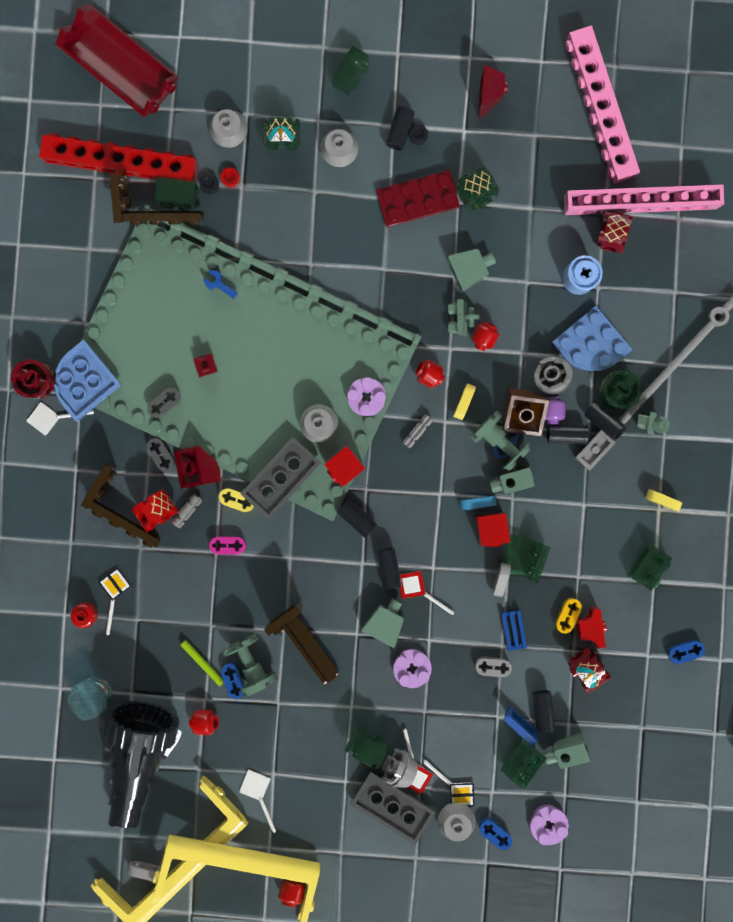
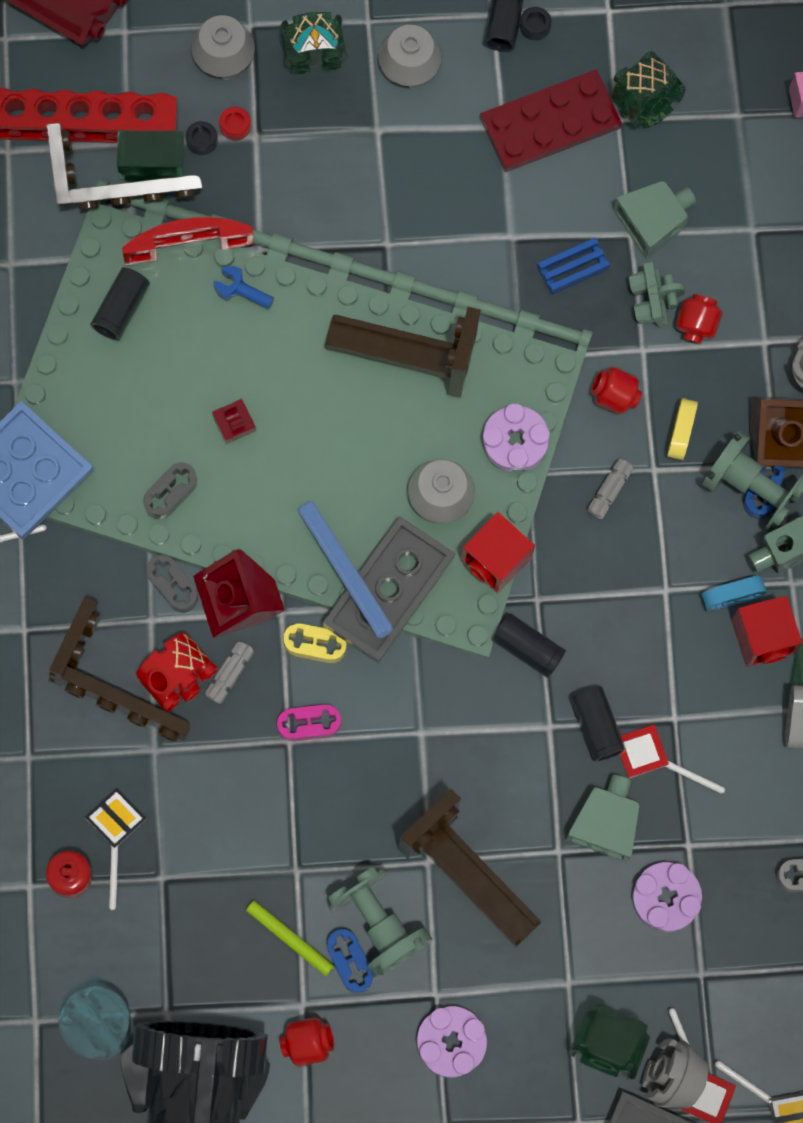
camera: 20 degrees left, 15 degrees down
none -> black pin [90,267,150,341]
none -> red slope [122,217,254,266]
none -> medium blue axle [299,501,393,639]
none -> dark brown bracket [324,307,481,398]
none -> lavender plate [417,1006,487,1078]
none -> blue tile [537,237,610,295]

